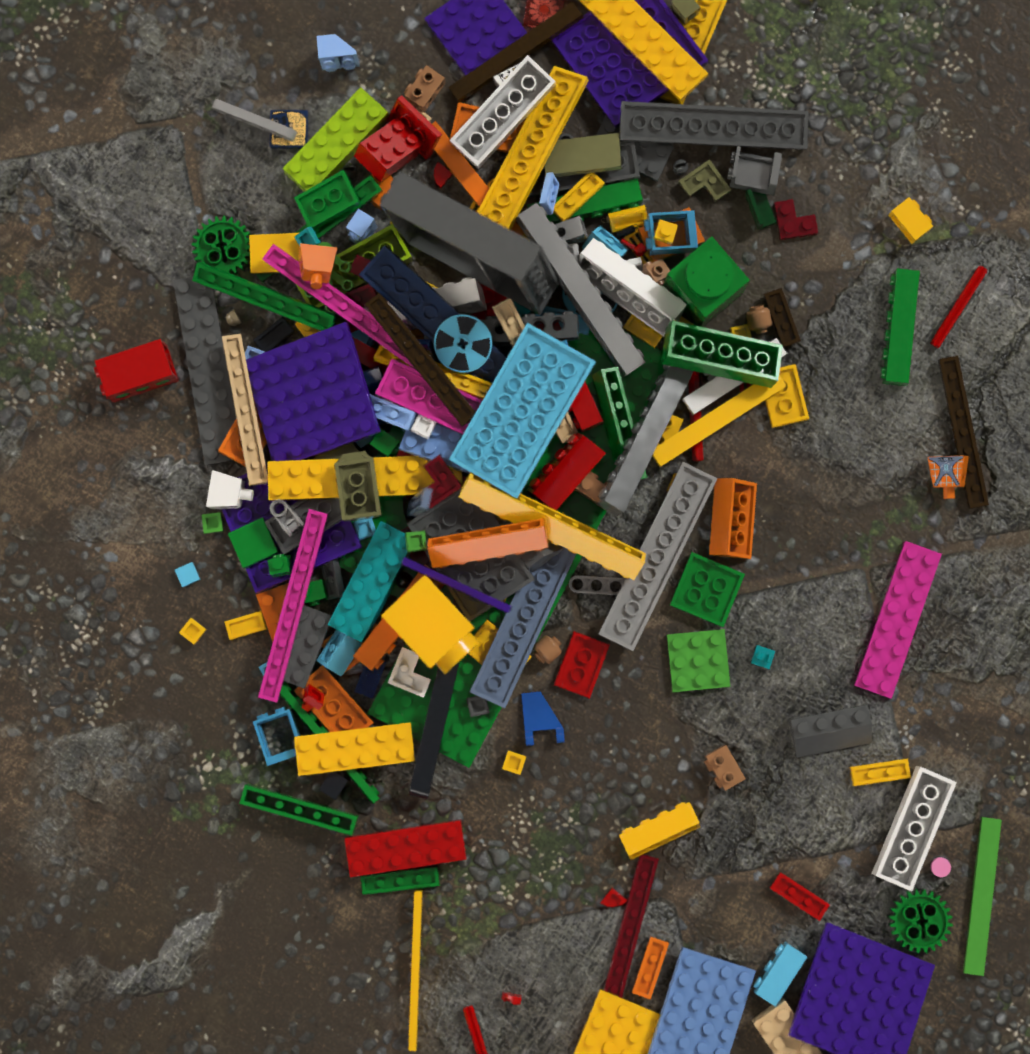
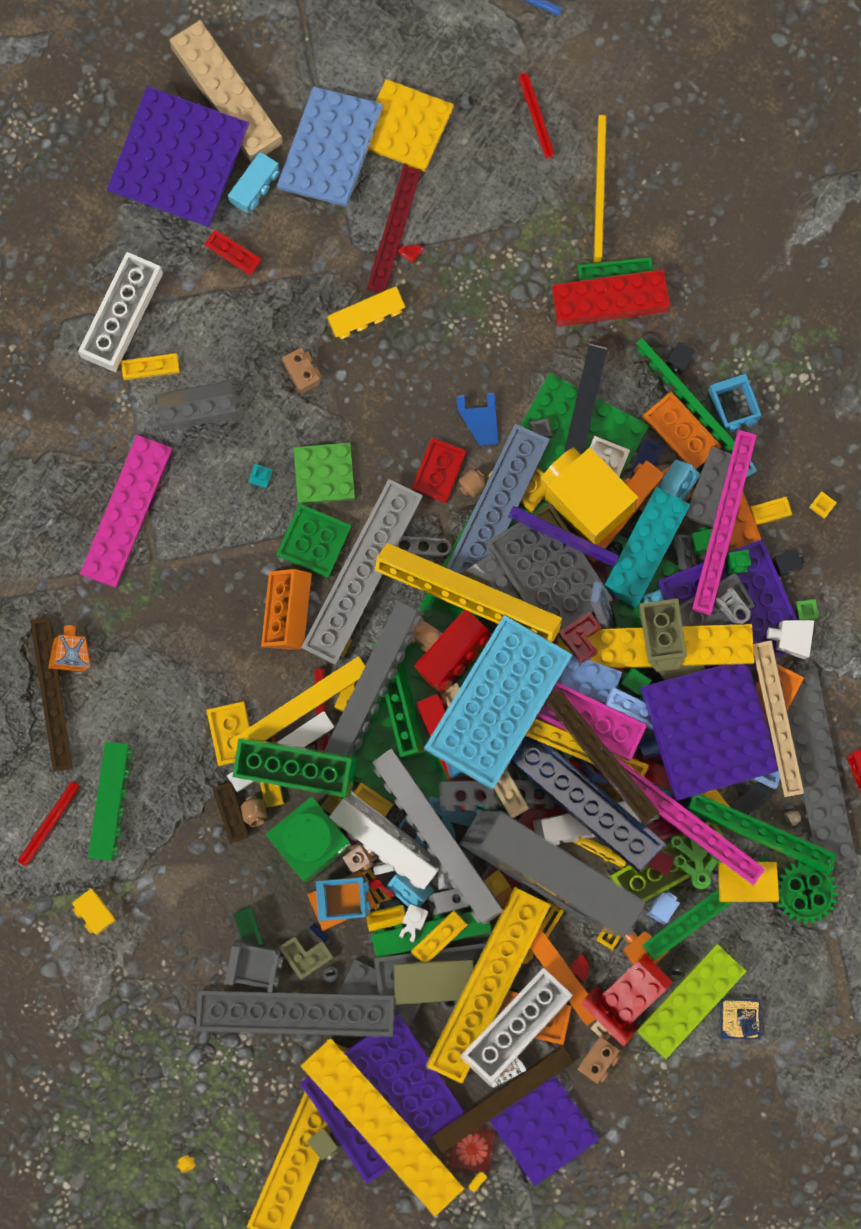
camera: 175 degrees right, 5 degrees down
medium azure tile [175,562,201,587] -> none
light grey beam [212,99,297,142] -> none
green tile [228,517,279,569] -> none
green brick [239,784,359,836] -> none
green plate [294,170,361,230] -> none
yellow plate [294,722,415,776] -> none
teal tile [295,227,321,246] -> none
orange torso [298,243,337,289] -> none
red tile [302,684,324,712] -> none
light blue slope [316,34,360,72] -> none
bright green tile [405,531,427,553] -> none
white tile [411,414,437,440] -> none
orange brick [427,518,548,568] -> none
medium azure piece [434,314,492,373] -> none
red tile [501,992,522,1005] -> none
yellow plate [502,750,526,775] -> none
light blue plate [539,172,560,215] -> none
orange plate [632,936,669,1000] -> none
yellow plate [653,219,678,245] -> none
dark red plate [774,199,818,240] -> none
green gear [888,889,953,953] -> none
bright pink tile [930,857,951,877] -> none
bright green tile [963,817,1002,976] -> none
none -> clear blue piece [306,920,332,945]
none -> white plate [399,904,428,942]
none -> black brick [772,549,804,577]

